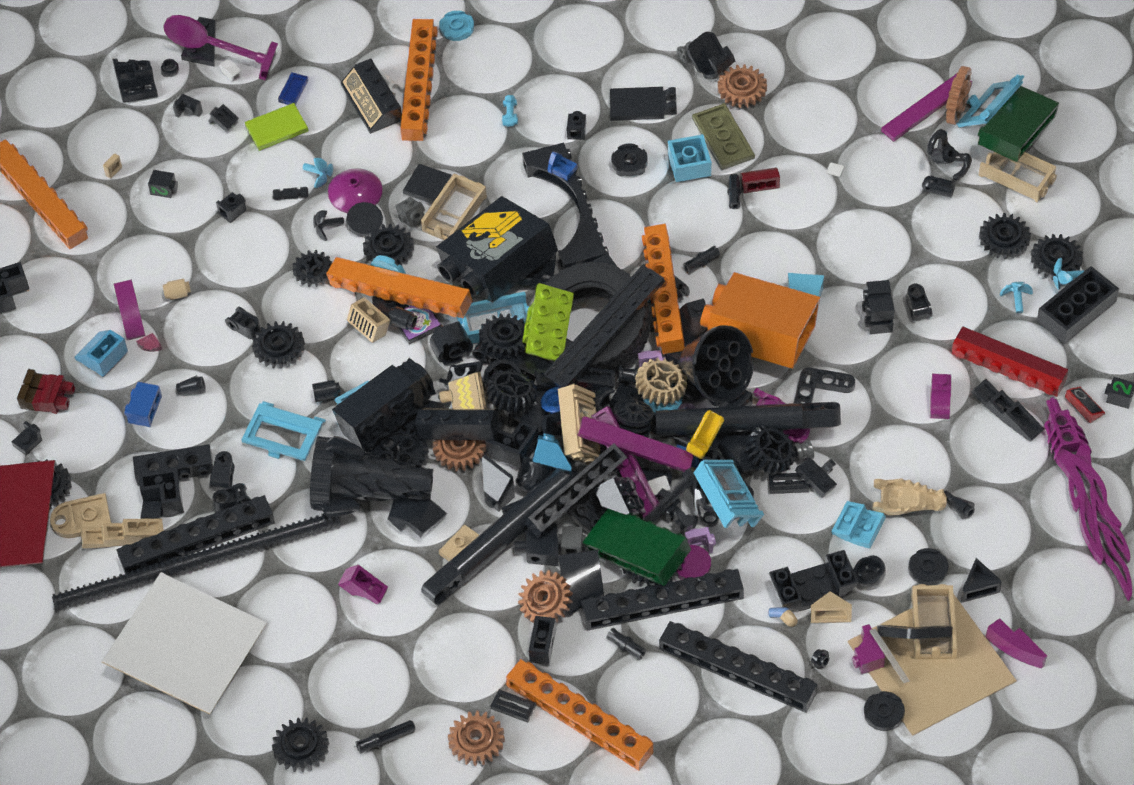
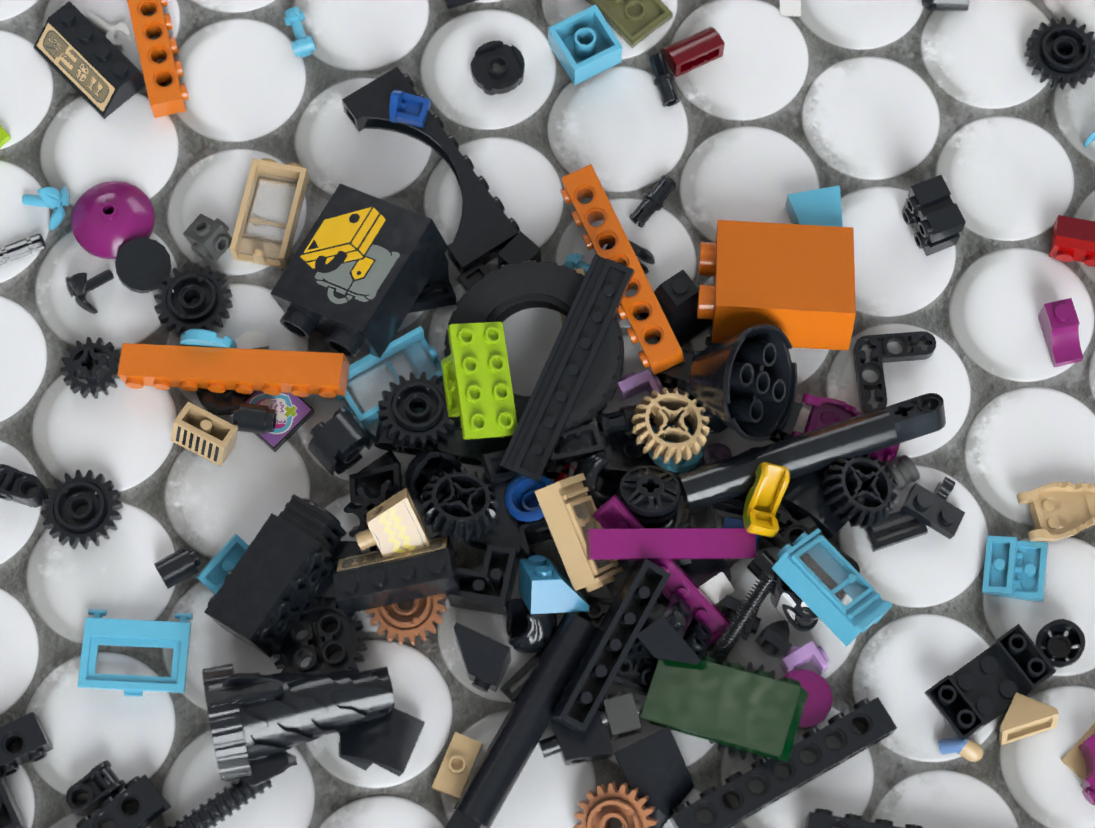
camera: 20 degrees left, 15 degrees up
black piece [210,451,235,489] -> none
black tile [403,164,452,204] -> none
black brick [567,111,587,140] -> none
black plate [811,649,830,669] -> none
black piece [906,283,933,321] -> none

